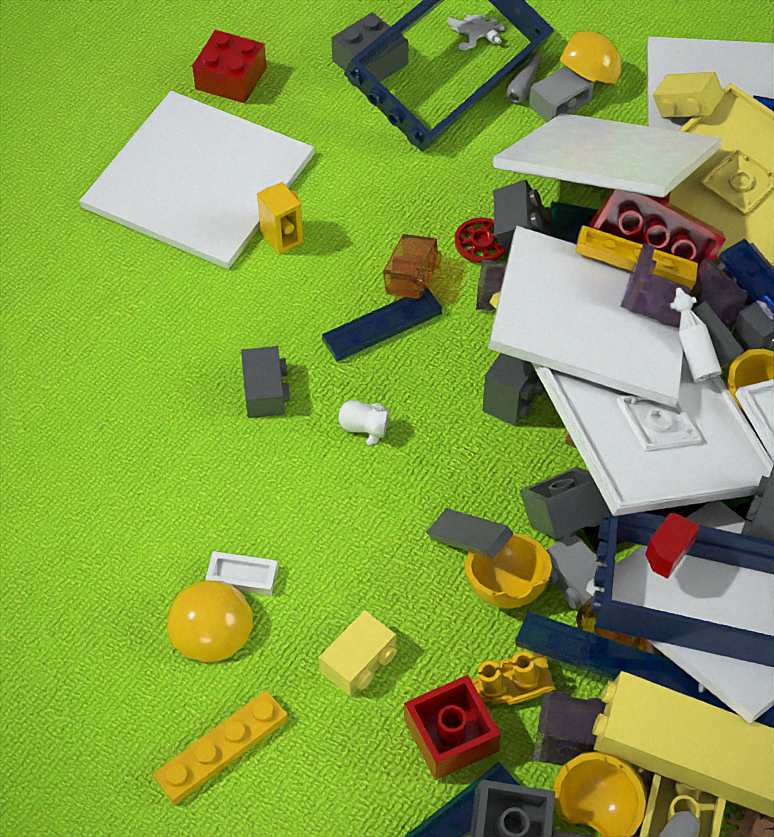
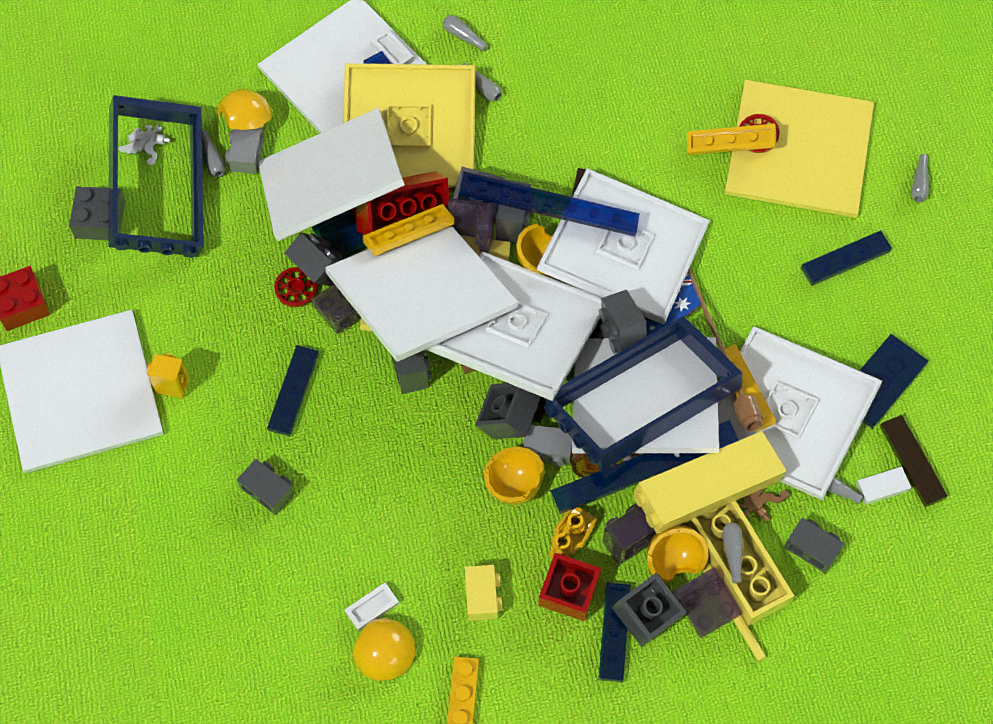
camera: 45 degrees left, 10 degrees up
white animal [338,400,390,446] -> none
clear orange brick [383,234,442,299] -> none
dark grey tile [426,508,514,559] -> none
clear purple bracket [620,243,691,328] -> none
red piece [645,513,700,579] -> none
light yellow piece [652,72,724,118] -> none
white wheel [670,288,722,382] -> none
dark grey tile [692,301,744,367] -> none

